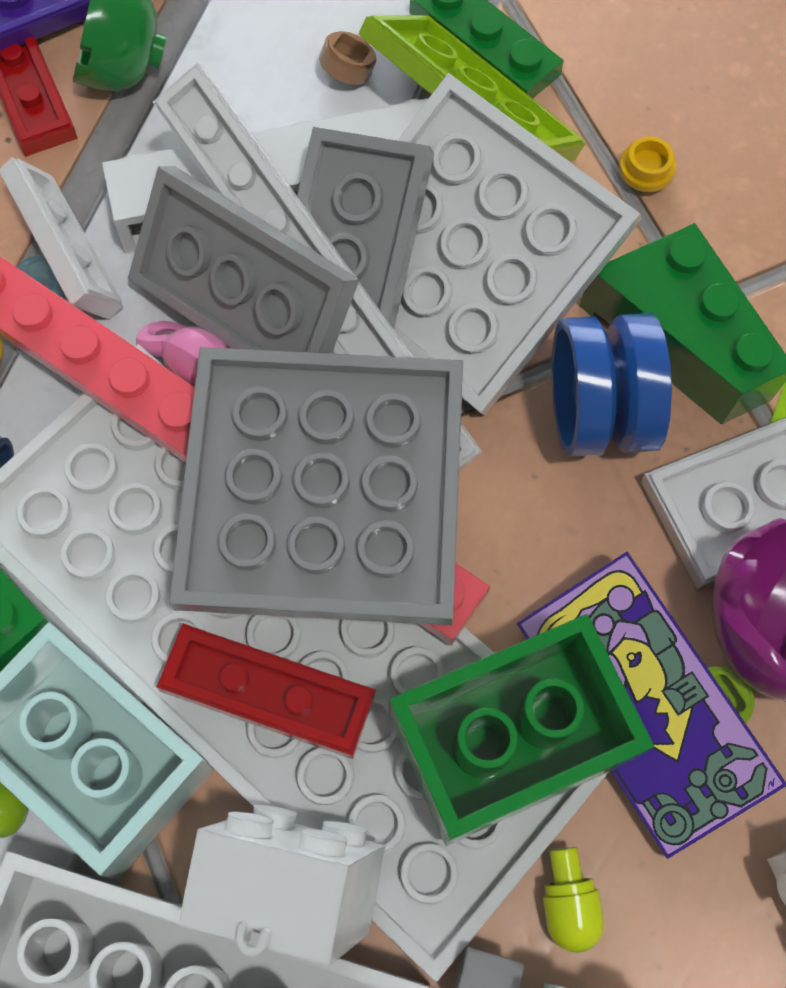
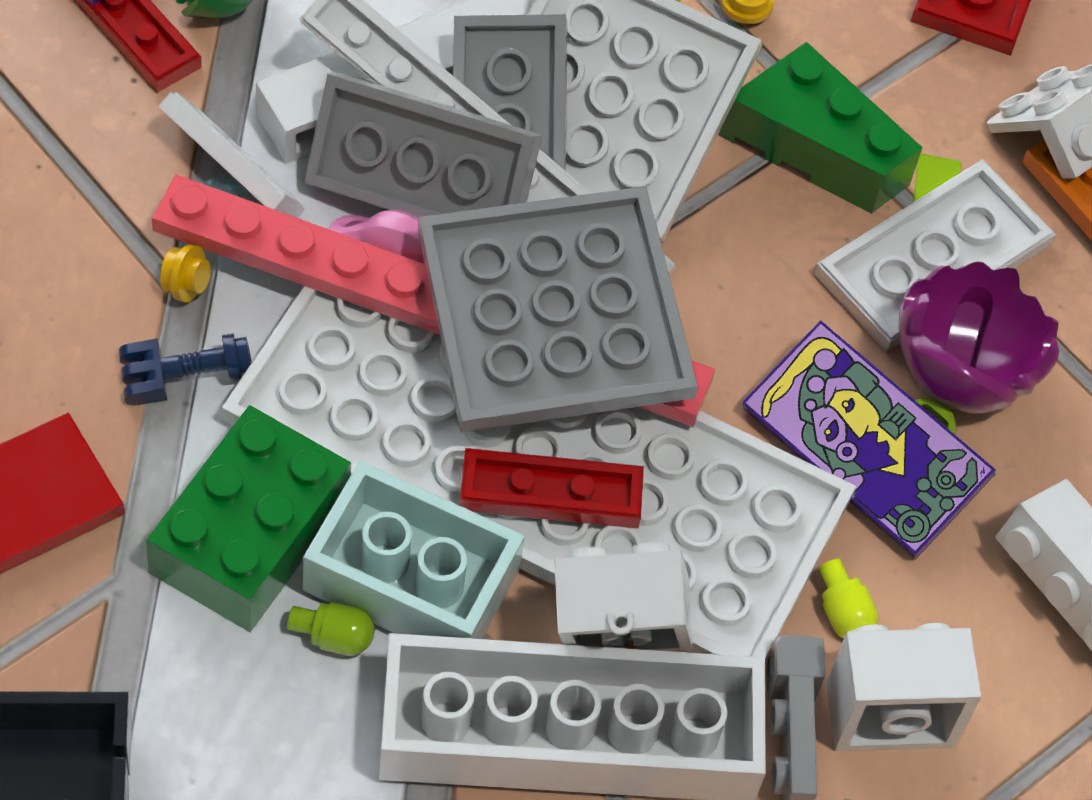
camera: 20 degrees left, 10 degrees down
green brick [388,614,655,847] -> none
blue wheel [551,313,672,456] -> none

